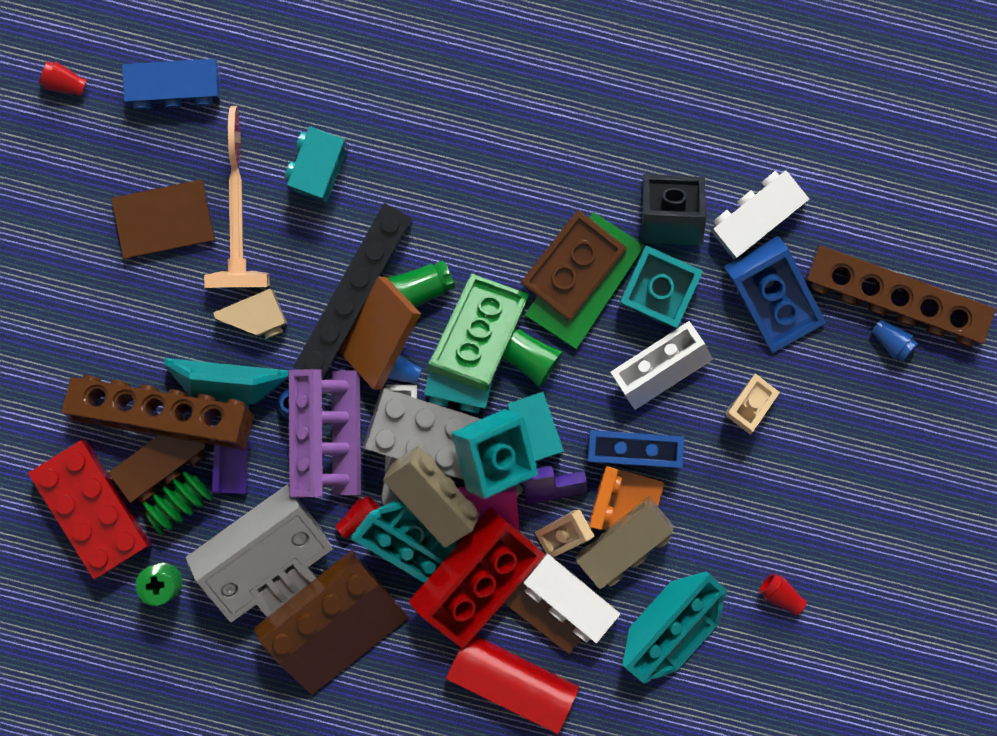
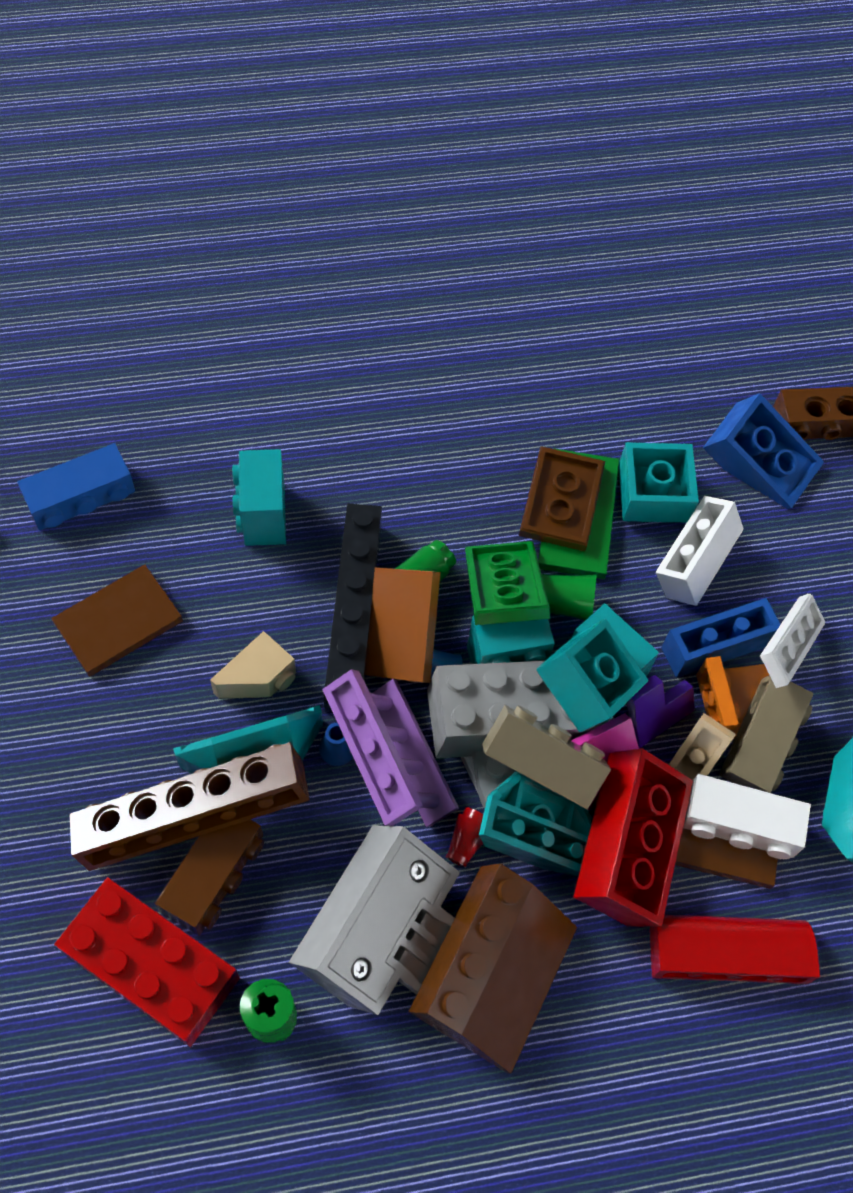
camera: 35 degrees left, 25 degrees down
green piece [143,472,213,537] -> none
light nougat piece [204,106,270,288] -> none
dark purple panel [212,438,249,494] -> none
black slope [641,174,706,245] -> none
white brick [711,170,809,260] -> none
tan slope [725,374,780,435] -> none
none -> white tile [760,594,825,688]

